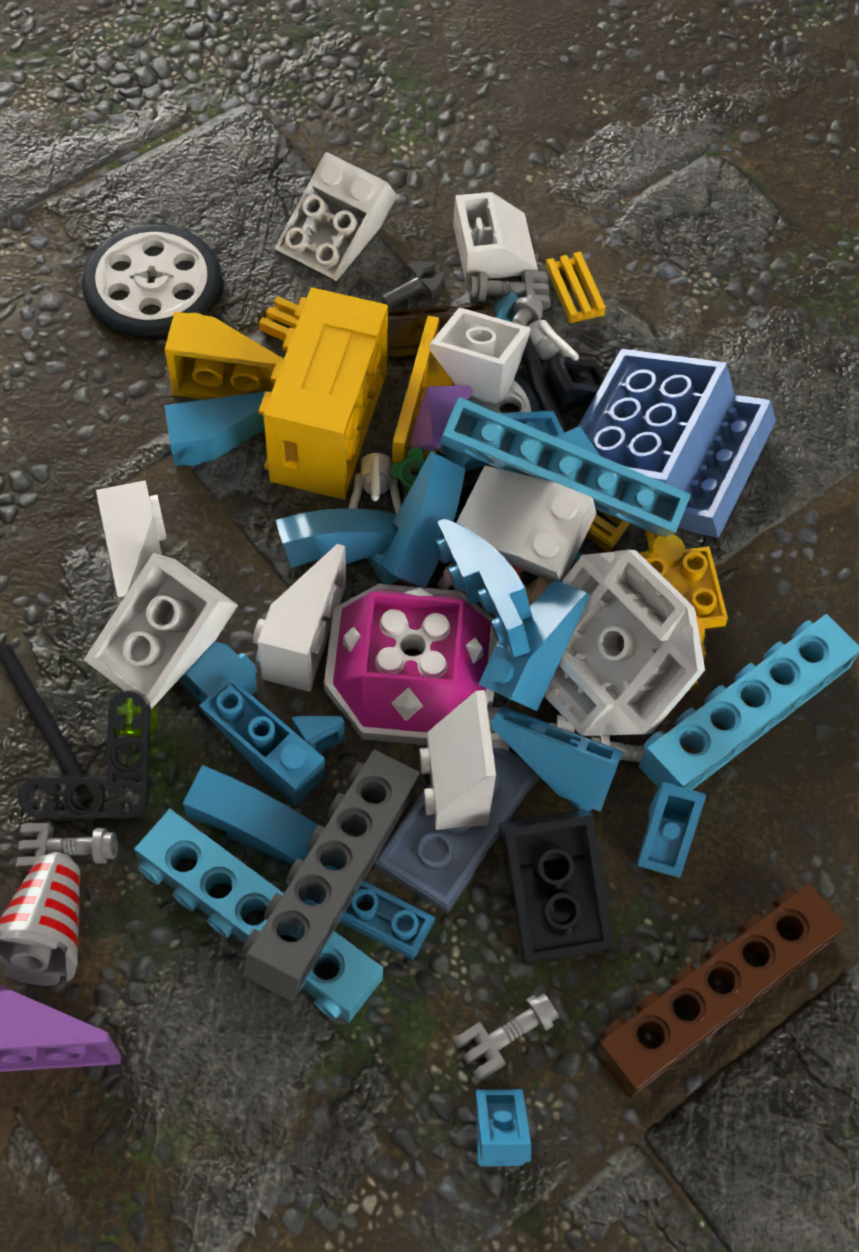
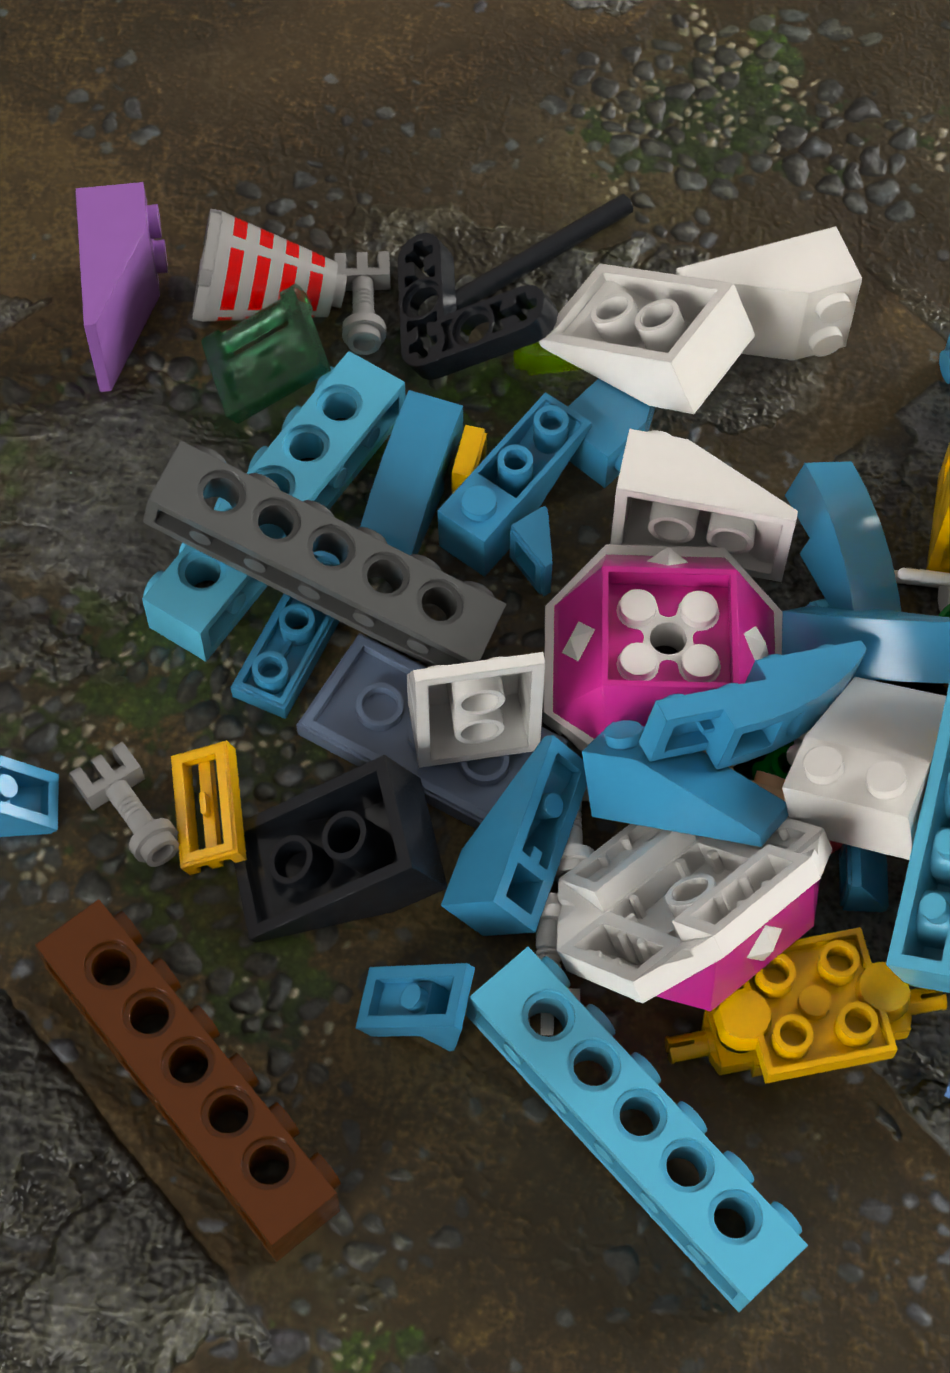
camera: 90 degrees right, 0 degrees up
none -> yellow tile [171,740,247,875]
none -> clear green plate [201,283,331,424]
none -> yellow tile [452,425,487,494]

